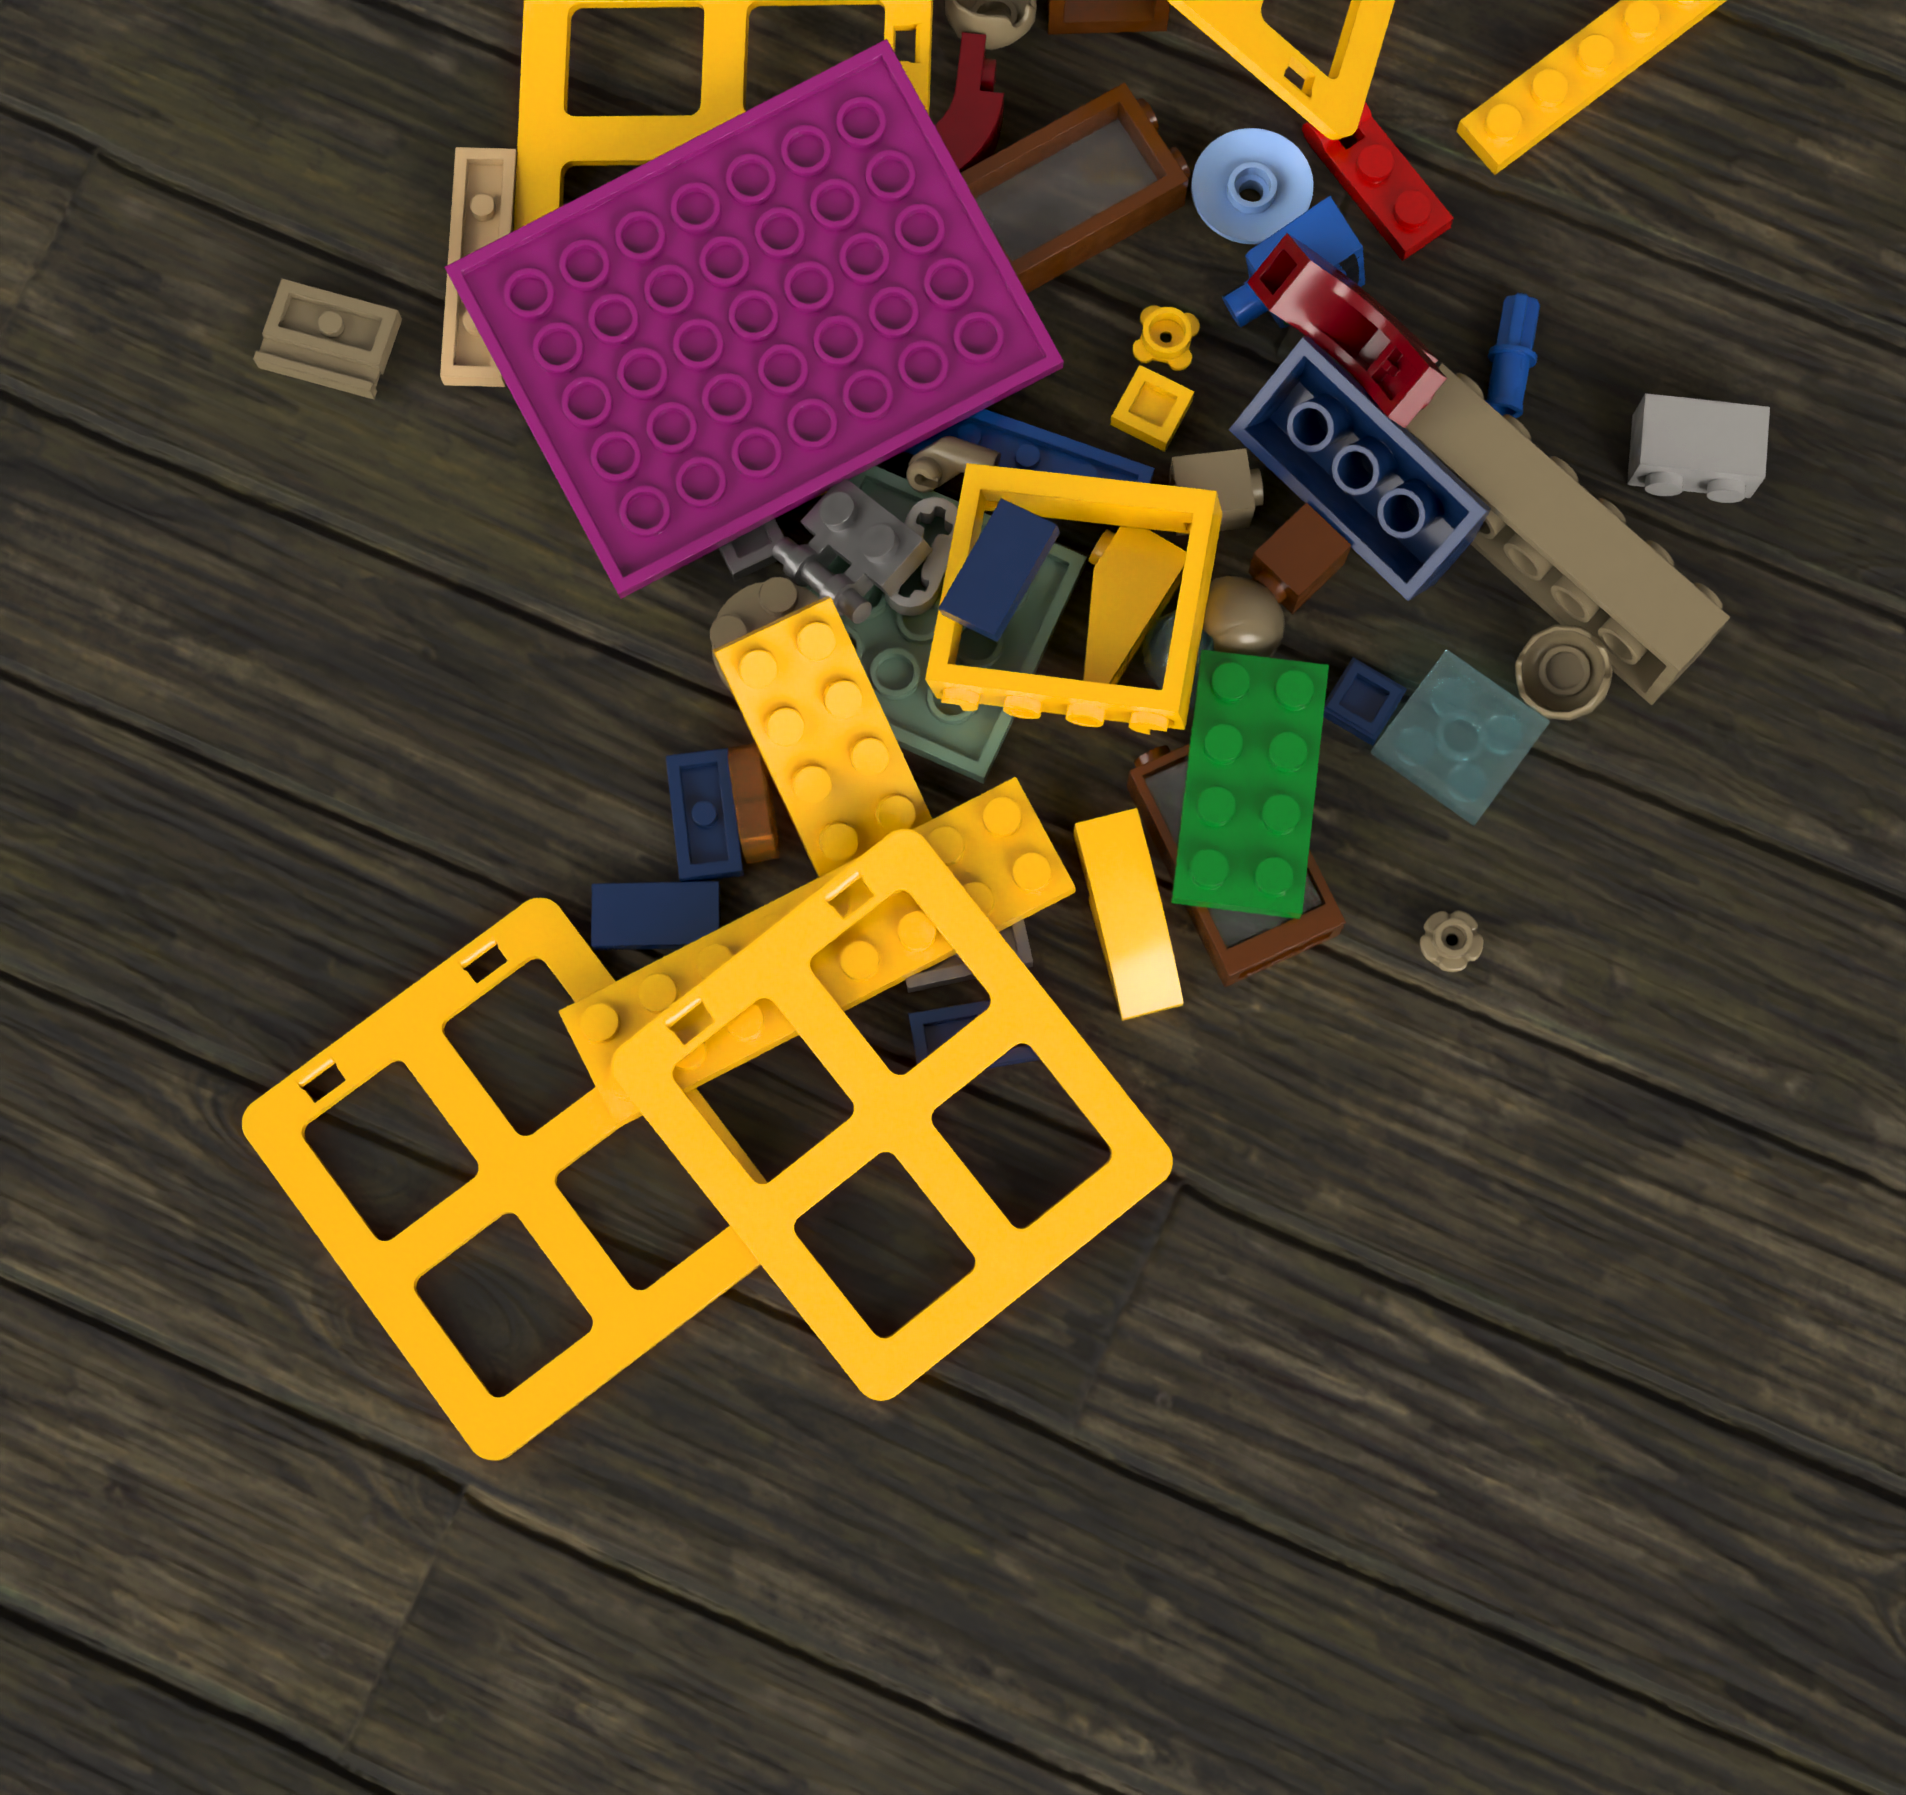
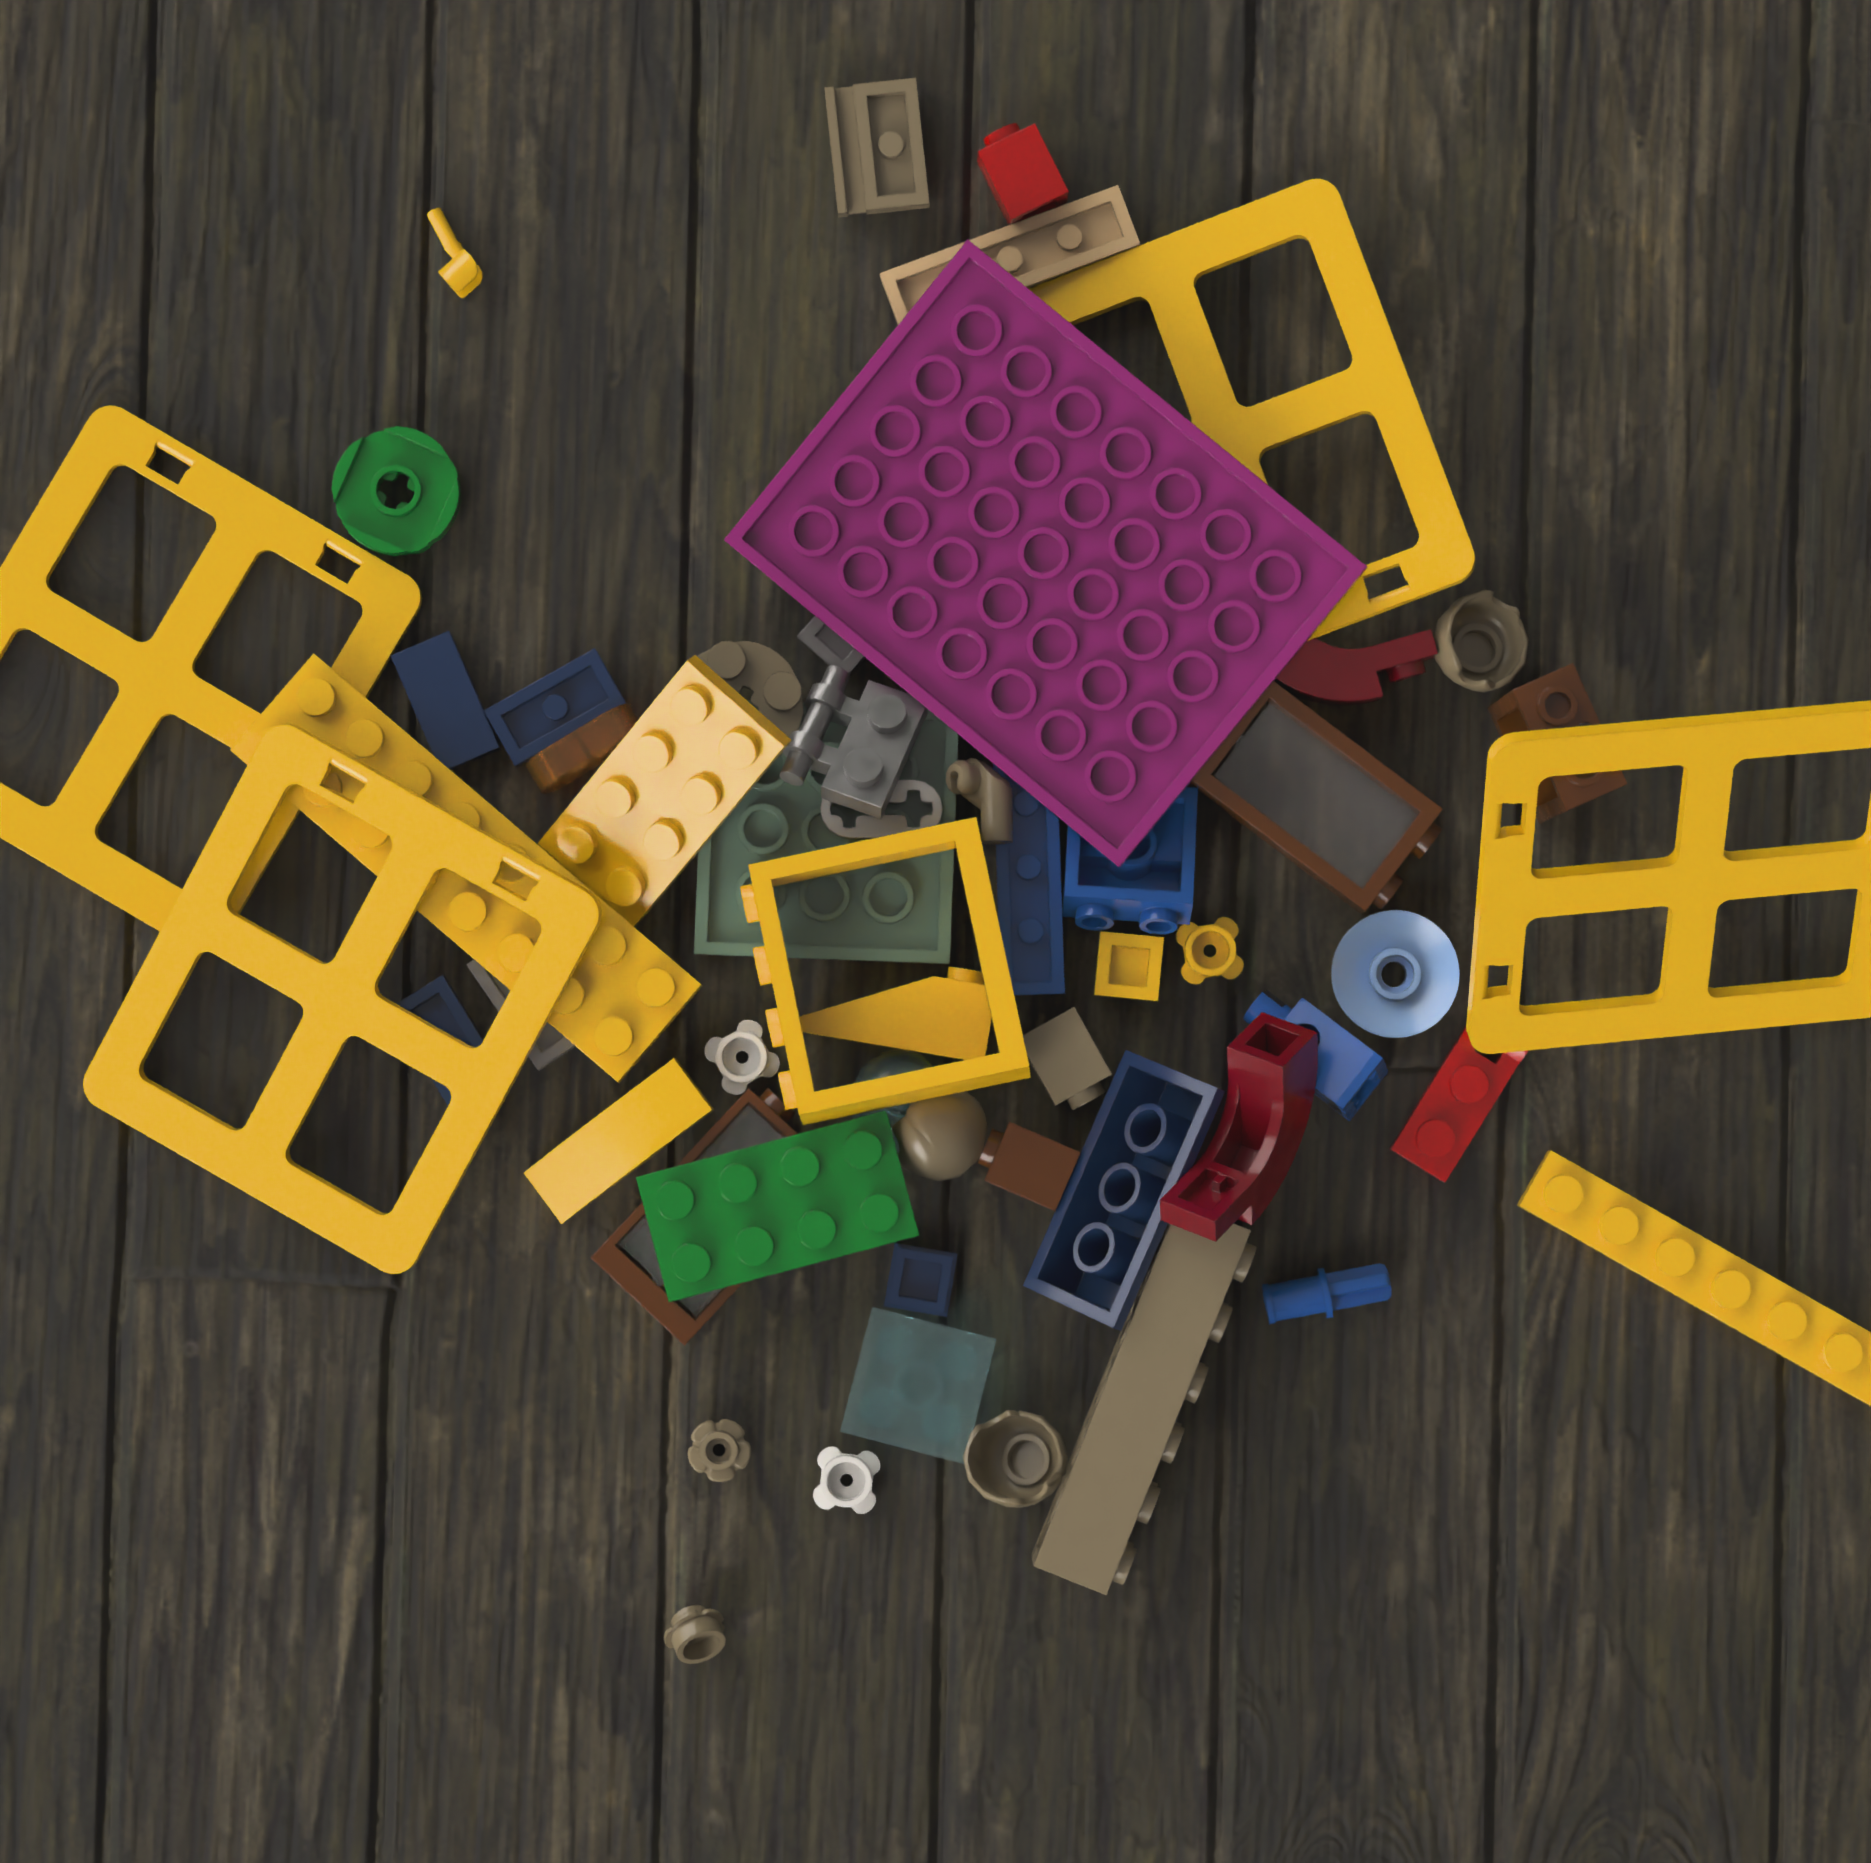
camera: 70 degrees right, 10 degrees up
dark blue tile [939,498,1060,642] -> none
light grey brick [1627,393,1770,503] -> none
none -> green plate [332,426,462,556]
none -> yellow hand [427,208,483,298]
none -> dark tan plate [664,1605,726,1664]
none -> white plate [705,1020,780,1095]
none -> white plate [813,1446,880,1514]
none -> red brick [977,123,1069,225]
none -> blue plate [1062,787,1198,935]

